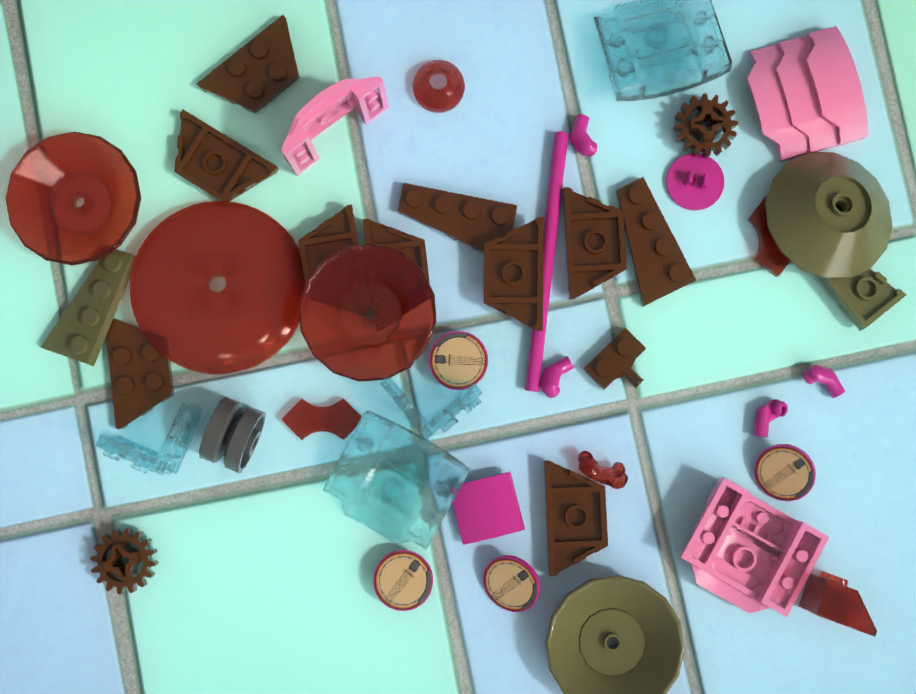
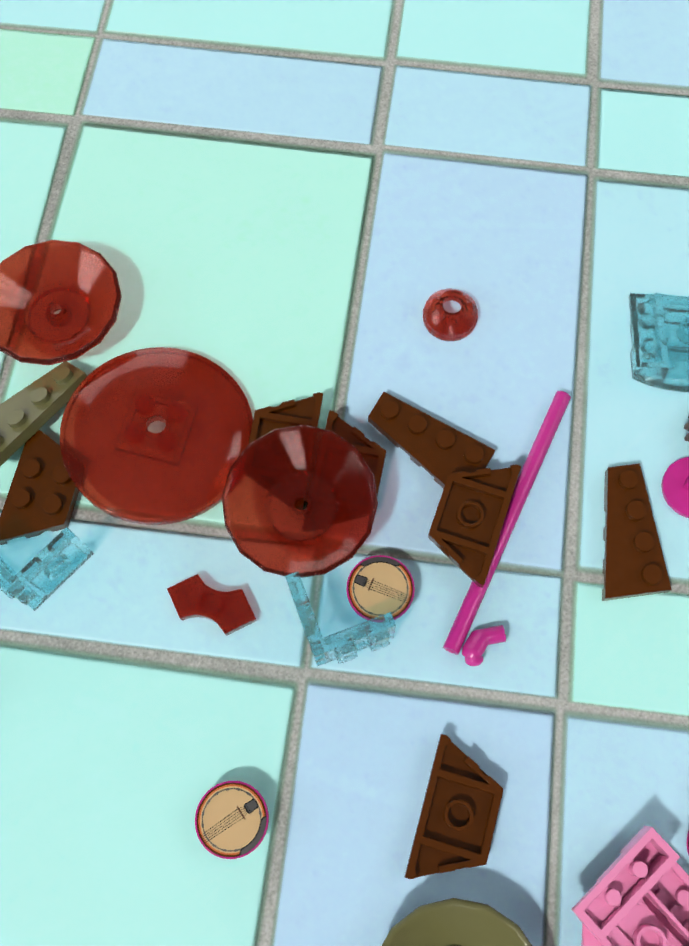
camera: 20 degrees right, 15 degrees down
reddish brown wing [174,109,279,204] -> none
reddish brown wing [197,15,300,114] -> none
dark grey wheel [199,397,266,473] -> none
bright pink slope [281,76,389,176] -> none
clear light blue slope [323,410,472,550] -> none
dark pink slope [449,471,525,545] -> none
piece [483,555,541,612] -> none
reddish brown wing [562,187,627,300] -> none
dark pink arm [570,114,598,157] -> none
clear red piece [578,451,628,489] -> none
reddish brown plate [583,328,646,390] -> none

